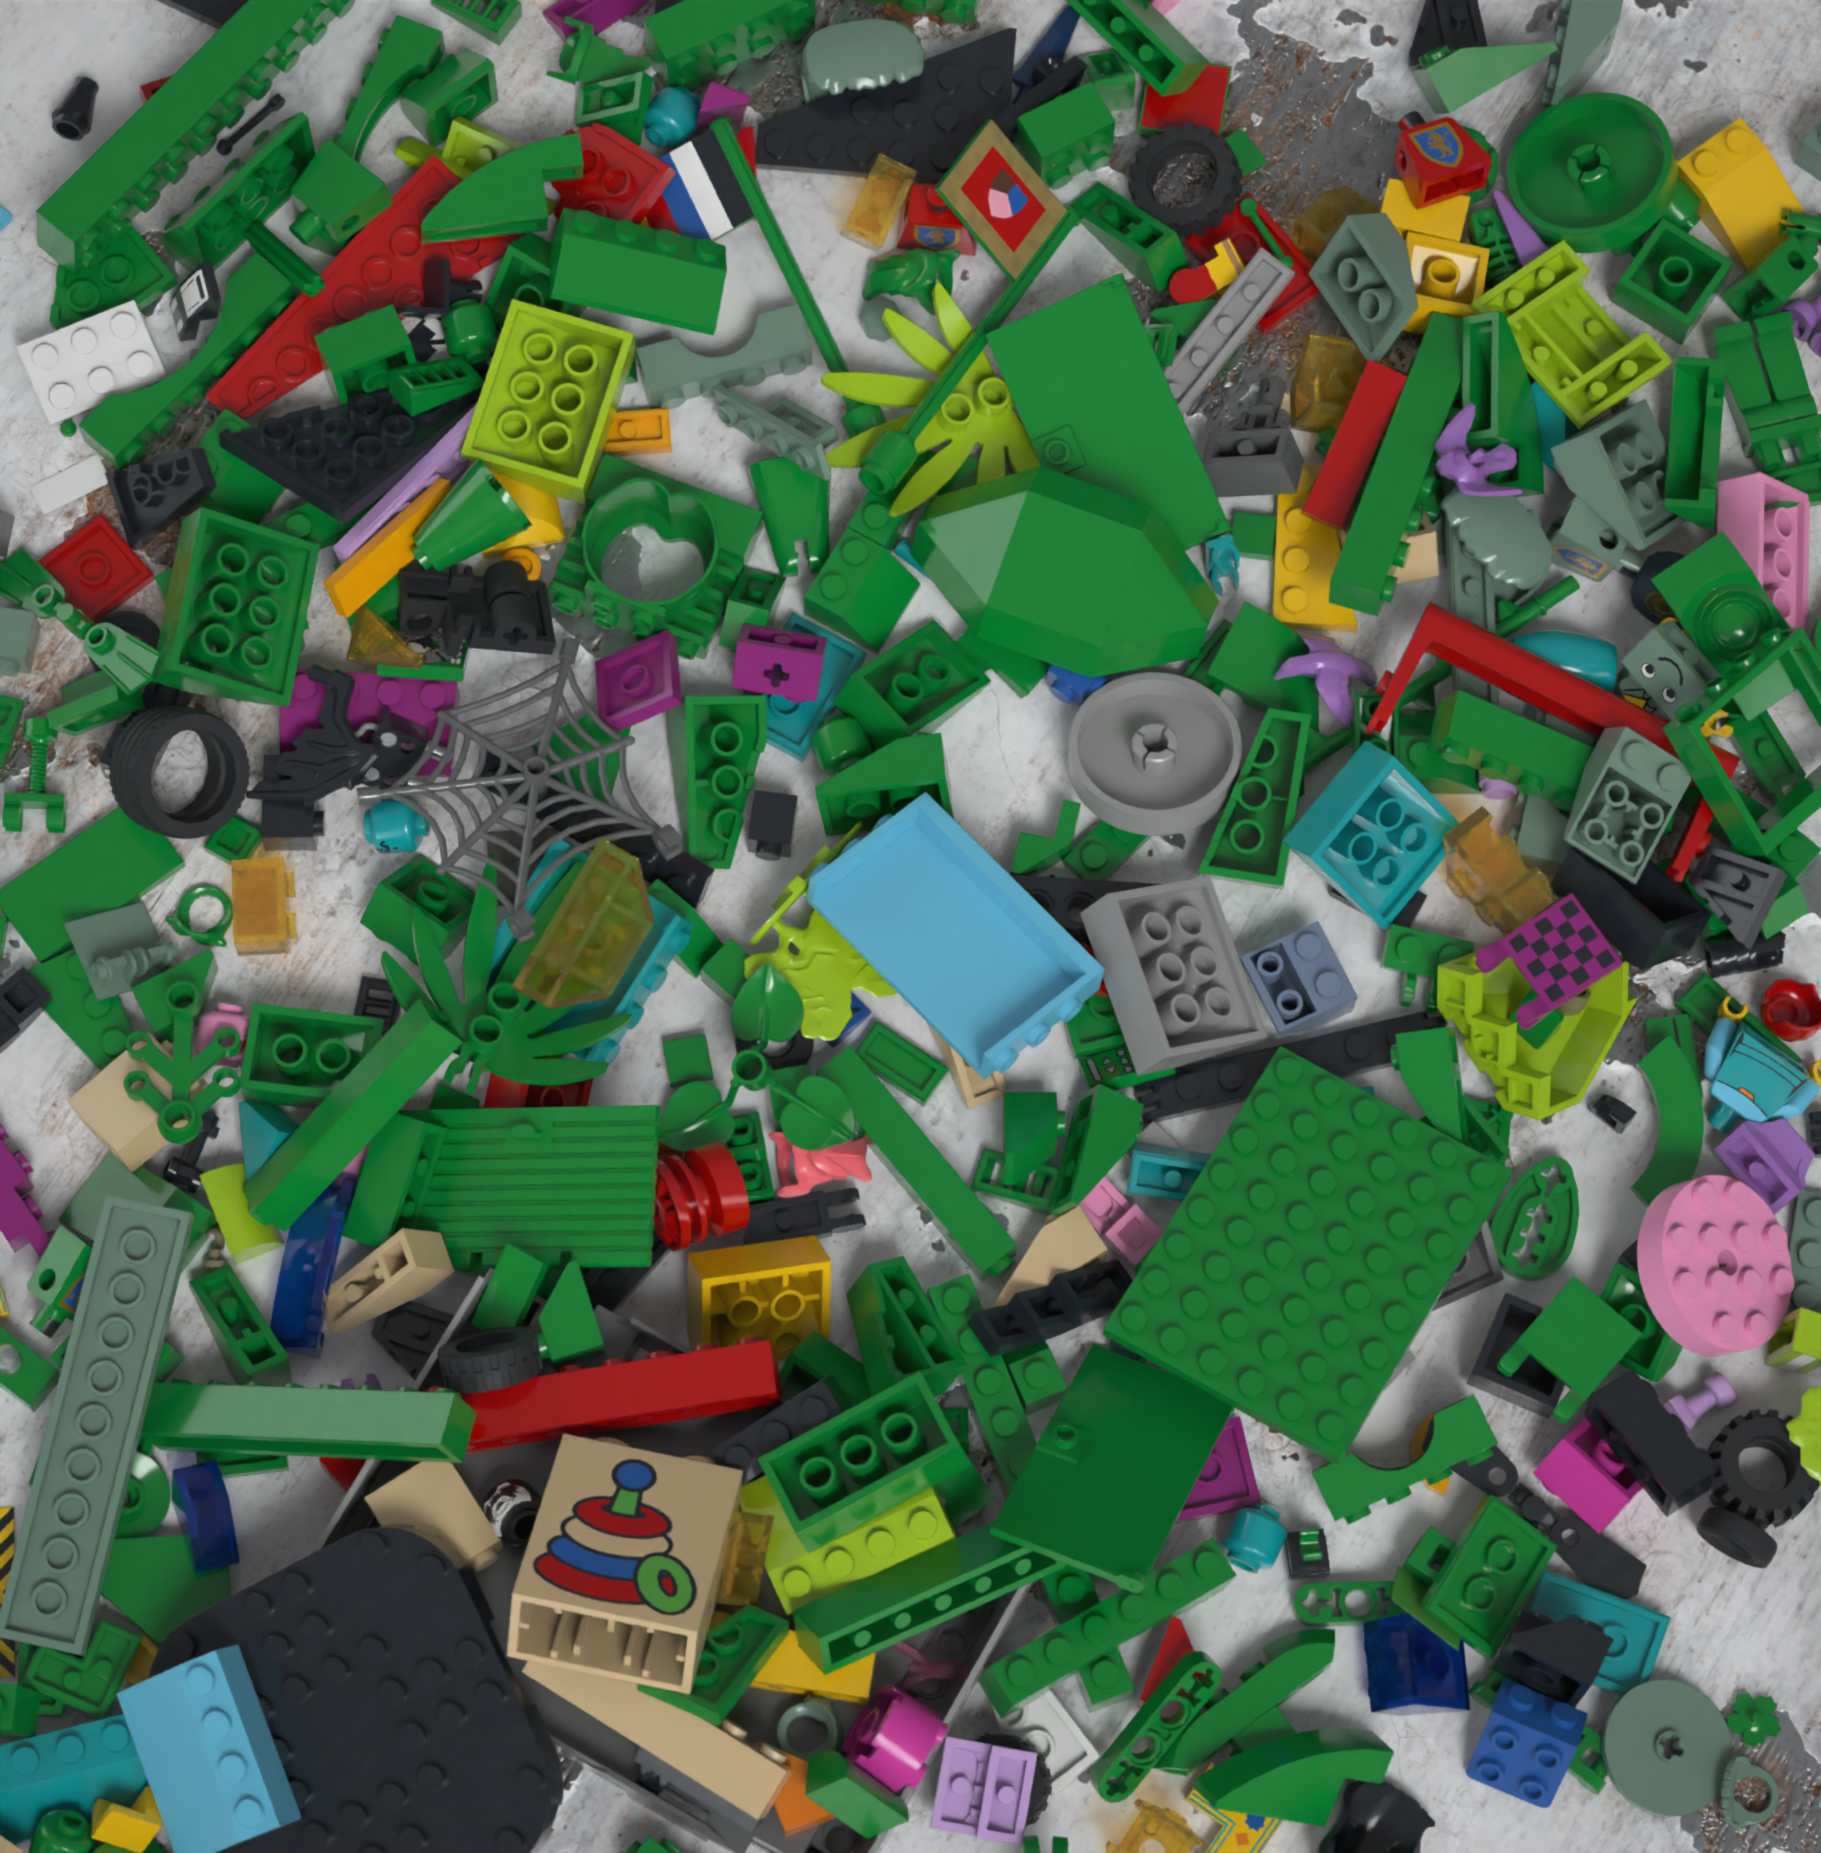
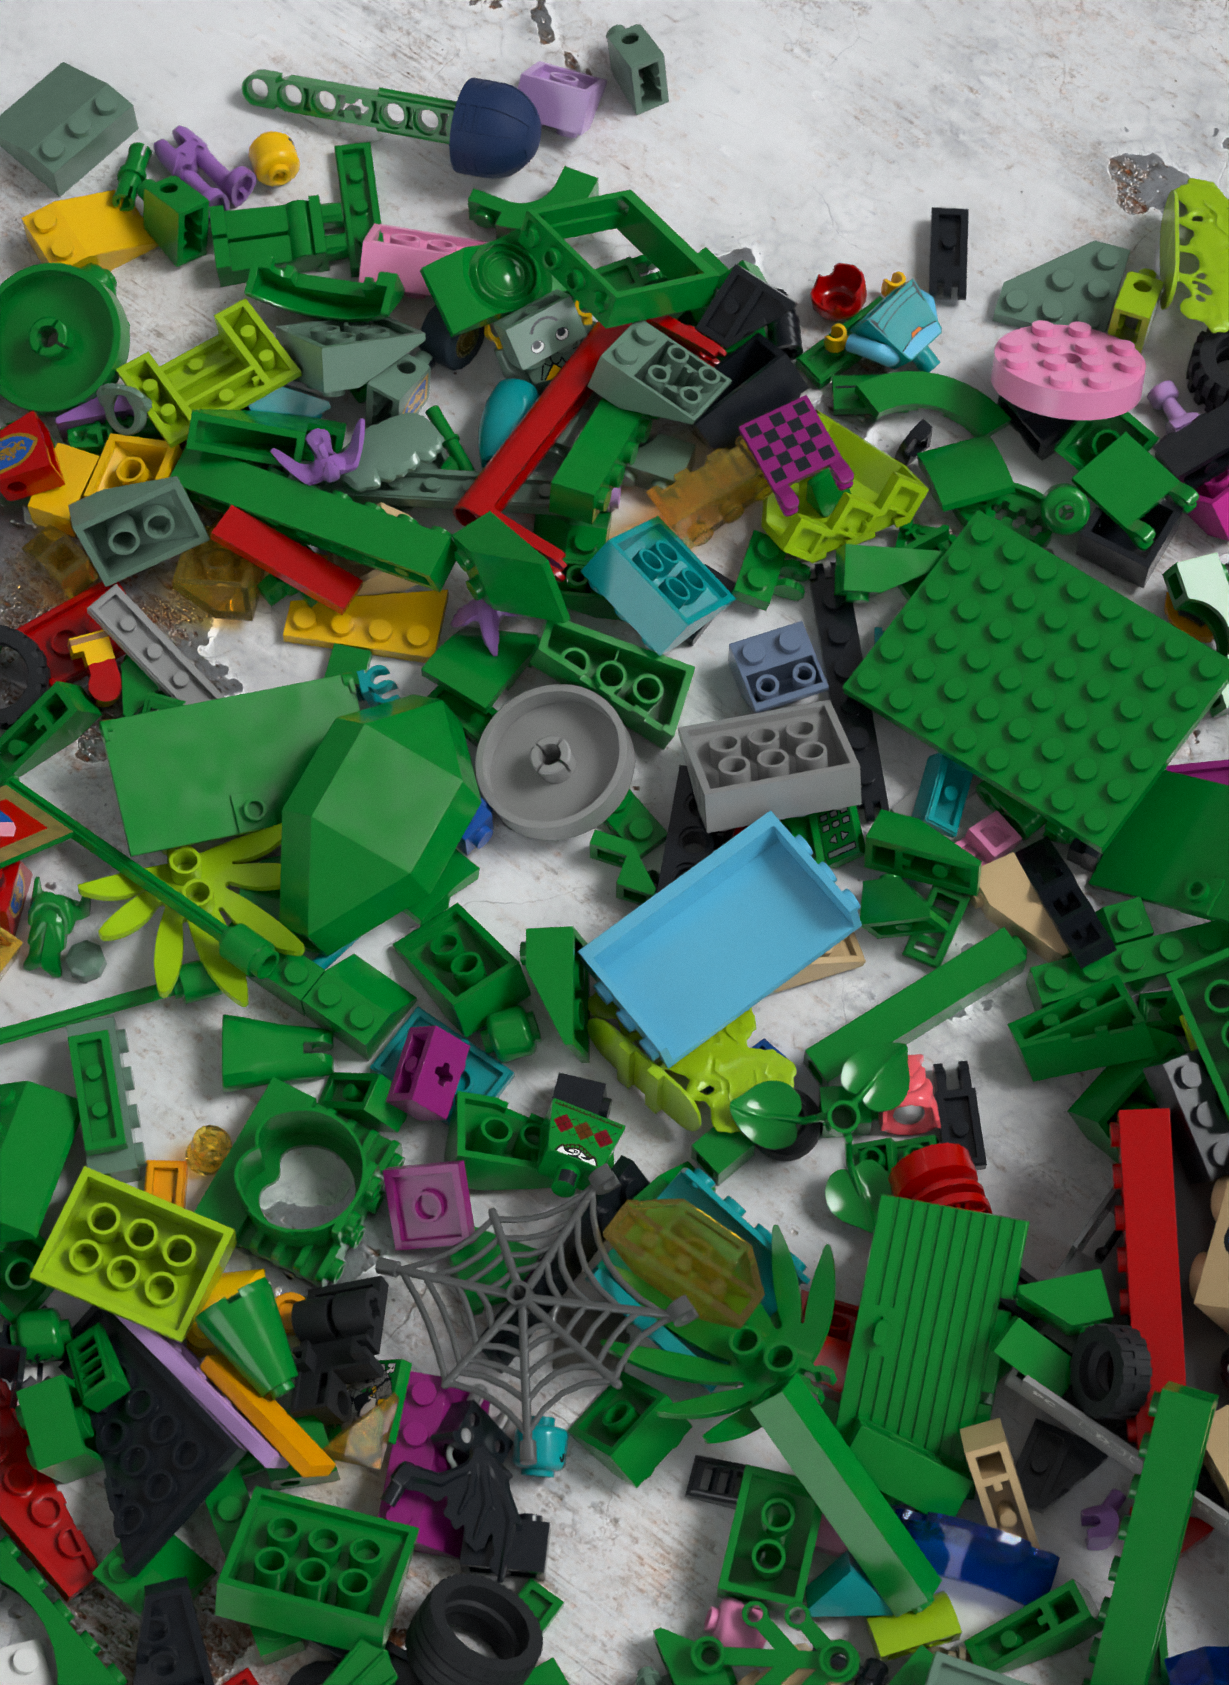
camera: 80 degrees left, 5 degrees down
green piece [165,886,234,947] -> none
clear yellow brick [231,857,298,956] -> none
green tile [662,1034,714,1087] -> none
yellow wedge [687,1235,831,1360] -> none
sand green bracket [713,384,838,481] -> none
green tile [855,1021,949,1107] -> none
dark grey brick [1202,377,1304,498] -> none
green hinge [1240,198,1293,269] -> none
green brick [1611,218,1734,346] -> none
medium lavender slope [1714,1118,1815,1215] -> none
none -> green plate [68,1029,128,1156]
none -> sand green piece [96,383,152,435]
none -> clear yellow wheel [185,1125,232,1176]
none -> green slope [452,511,571,623]
none -> green torso [537,1098,626,1198]
none -> green slope [917,434,1016,512]
none -> green head [1039,483,1090,535]

